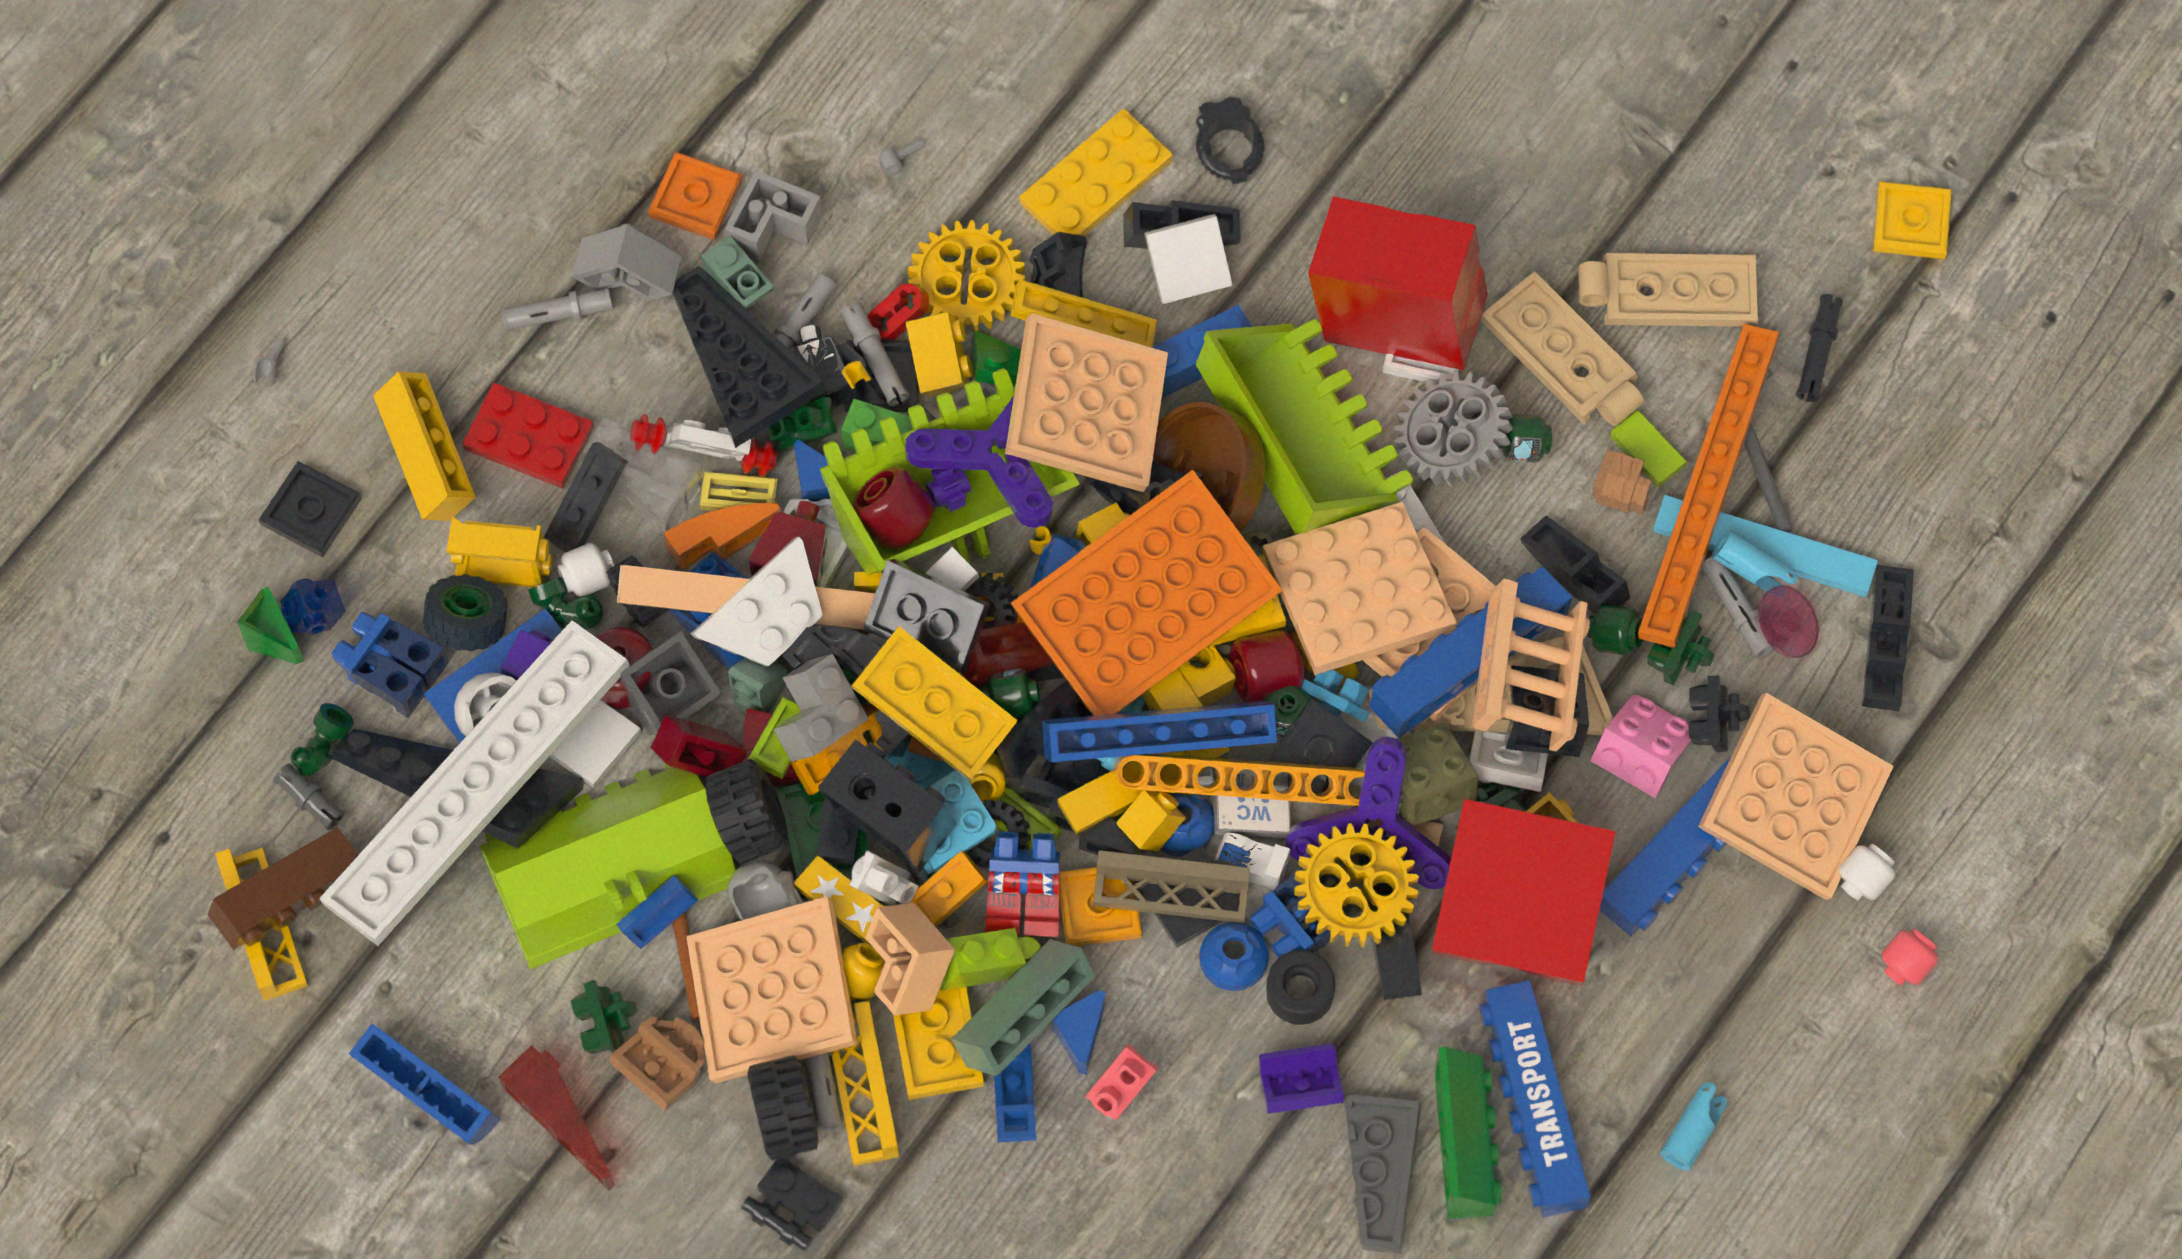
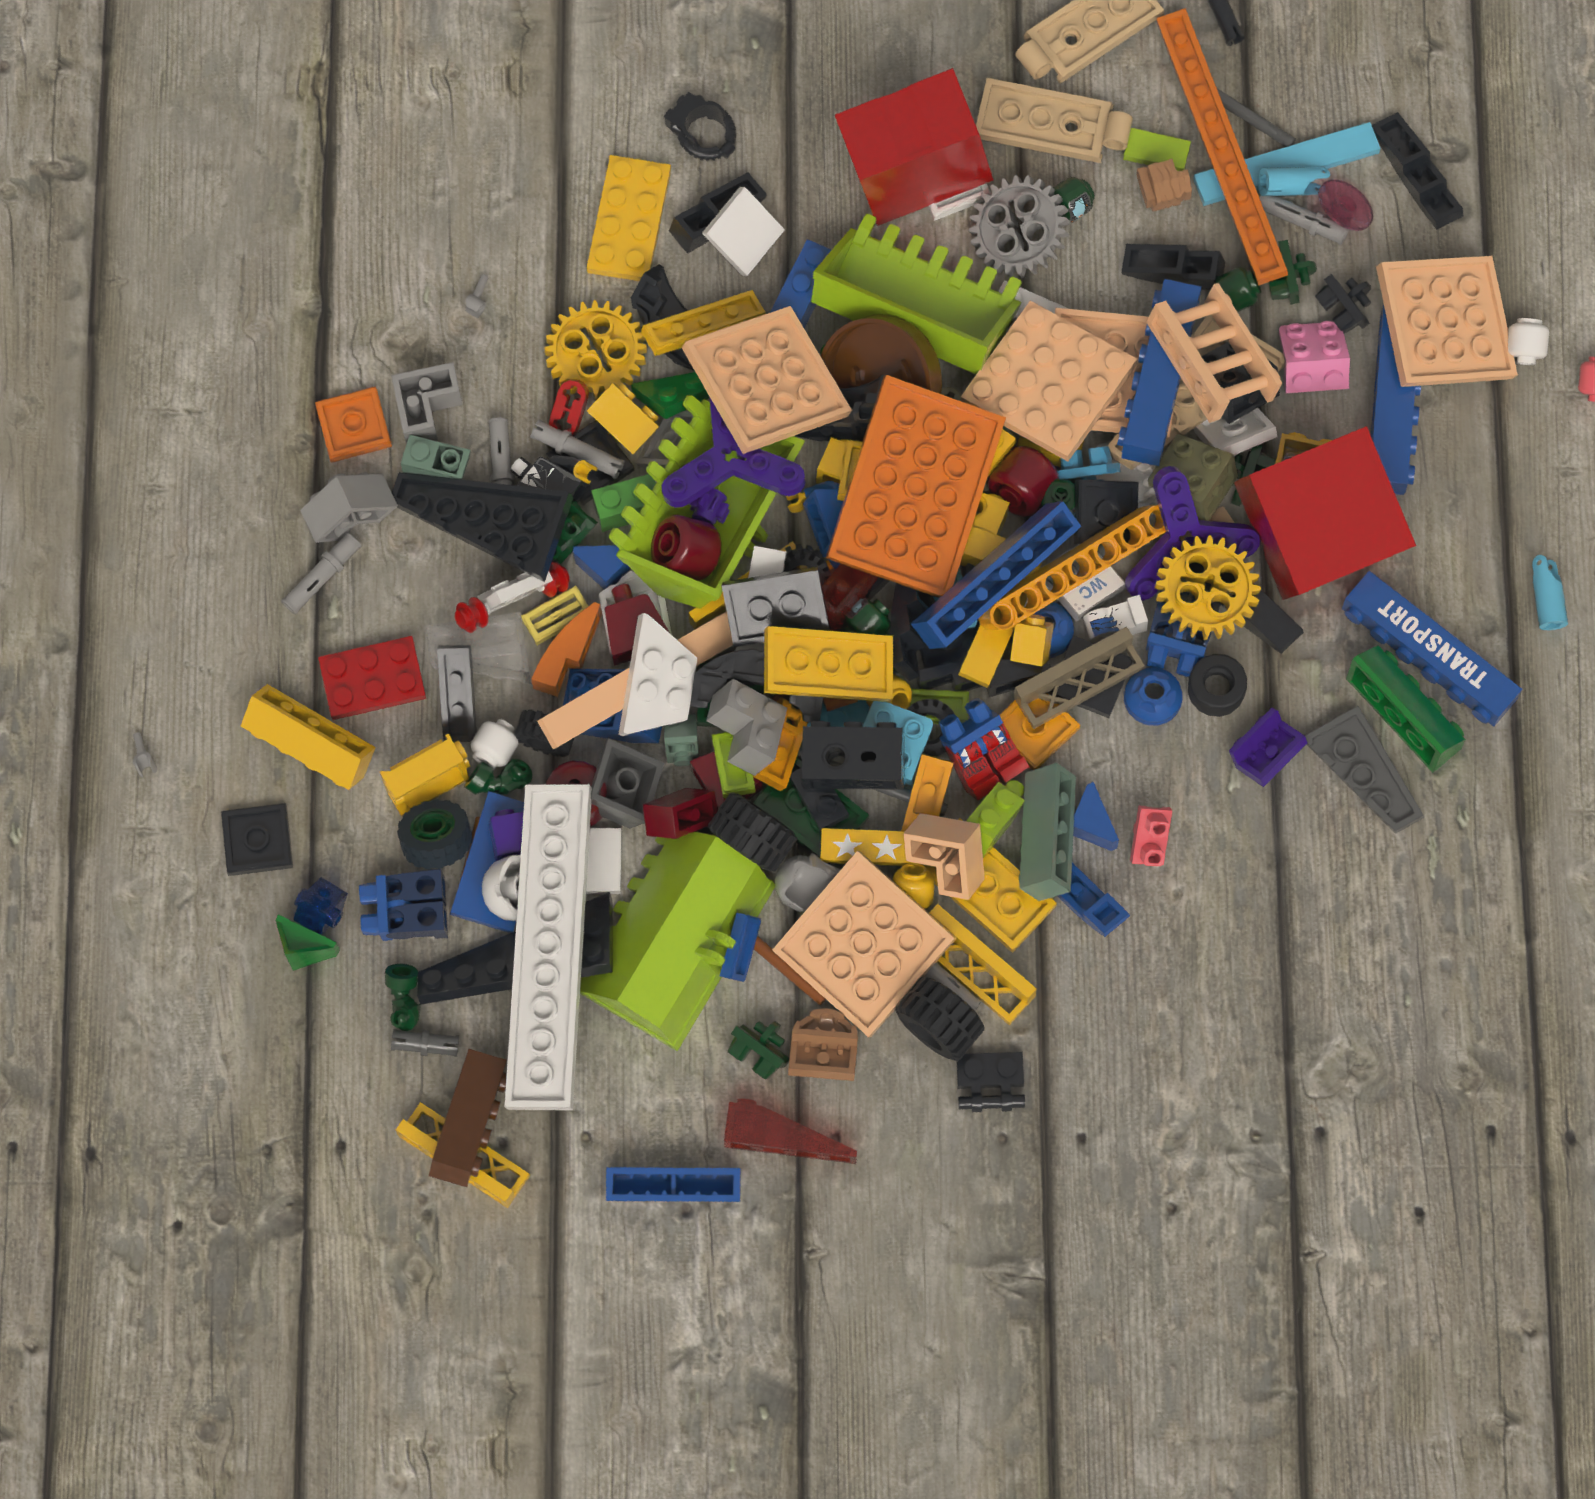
camera: 35 degrees left, 5 degrees up
white hips [849,851,918,905] -> none

